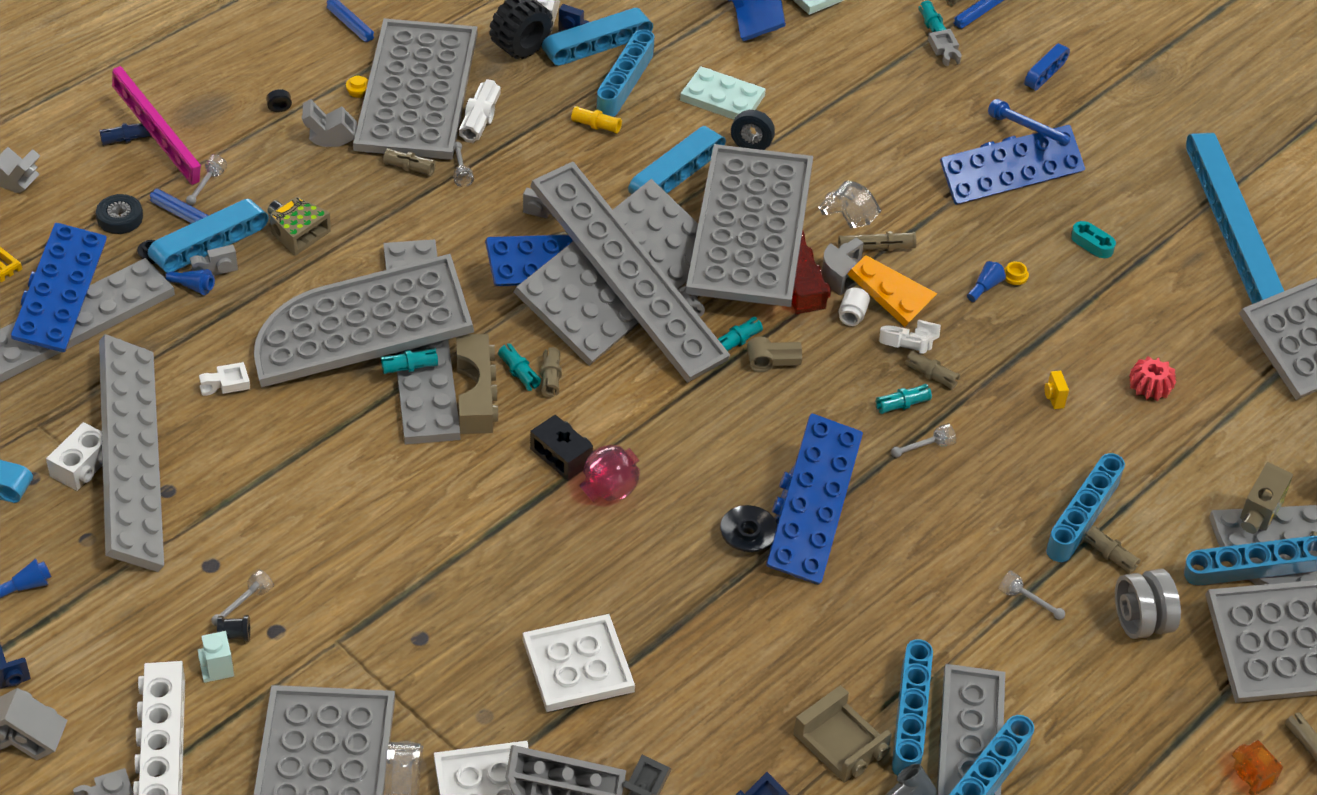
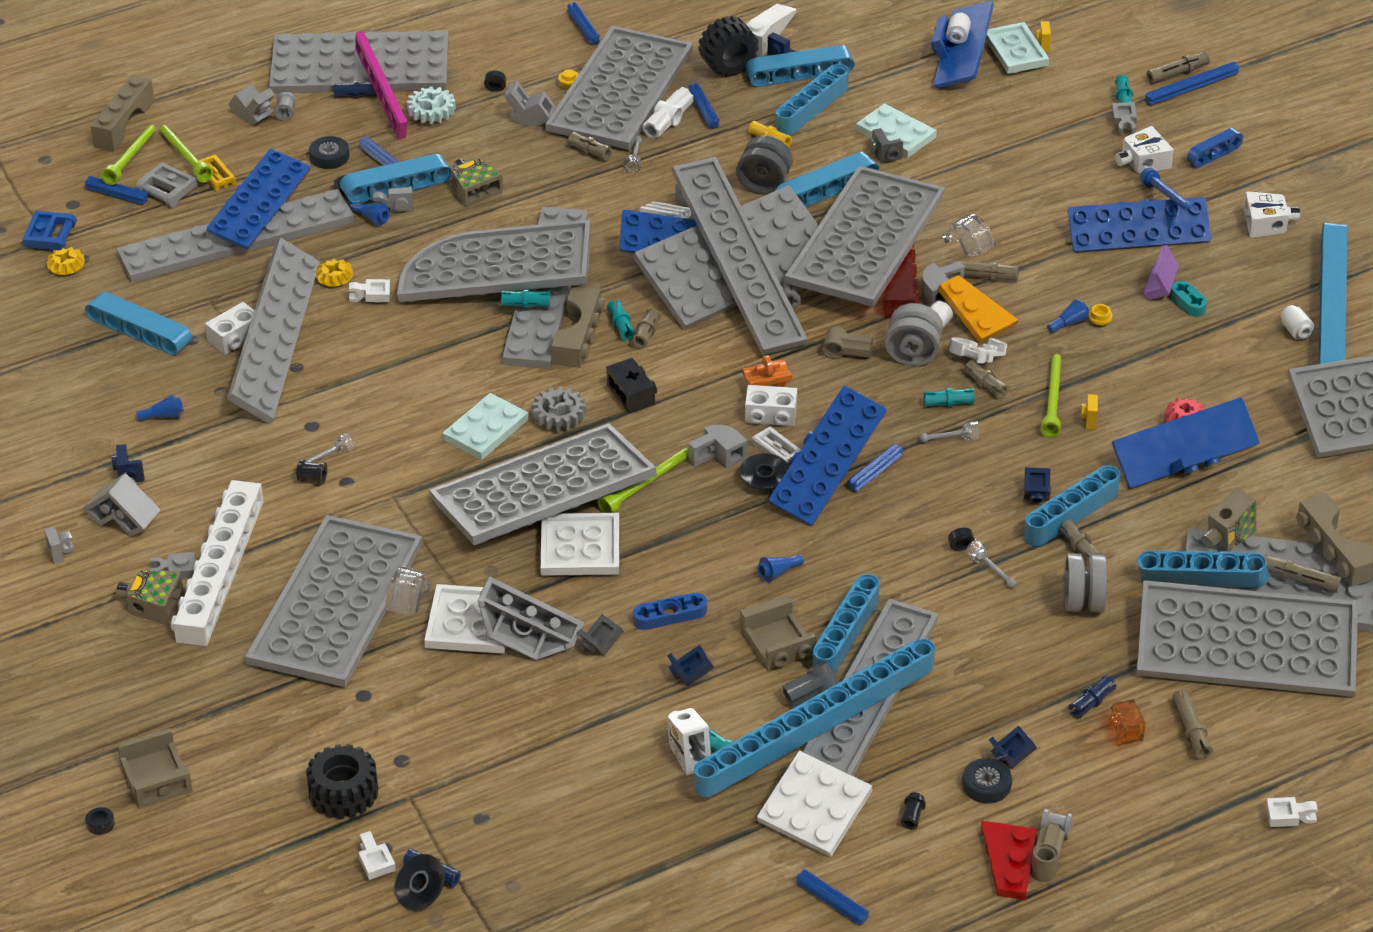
camera: 20 degrees right, 5 degrees down
hinge [186,154,227,205] -> none
light aqua brick [197,631,234,683] -> none
clear pink brick [579,445,640,502] -> none
teal pin [718,317,763,351] -> none
black bush [731,109,775,150] -> none
none -> light grey plate [269,30,449,93]
none -> light grey bush [274,92,296,121]
none -> yellow gear [315,258,353,287]
none -> light aqua gear [407,86,456,124]
none -> light grey plate [429,423,657,545]
none -> light aqua plate [443,393,529,460]
none -> light grey gear [532,386,586,431]
none -> lime piece [598,448,689,513]
none -> blue beam [633,593,707,630]
none -> white tile [640,201,691,218]
none -> blue axle [688,83,720,128]
none -> light grey brick [688,425,747,469]
none -> dark grey wheel [736,135,793,195]
none -> orange hips [743,355,792,387]
none -> white brick [745,385,797,426]
none -> white tile [751,427,801,464]
none -> blue cone [757,554,804,582]
none -> axle [847,444,903,492]
none -> dark grey bracket [869,128,903,163]
none -> light grey wheel [885,303,943,366]
none -> black tile [948,527,975,551]
none -> dark blue bracket [1024,467,1051,503]
none -> lime piece [1040,354,1062,437]
none -> dark blue pin [1068,675,1116,719]
none -> blue bracket [1112,397,1259,488]
none -> white torso [1115,126,1174,174]
none -> medium lavender panel [1144,245,1179,300]
none -> white torso [1244,192,1300,237]
none -> white brick [1280,305,1314,340]

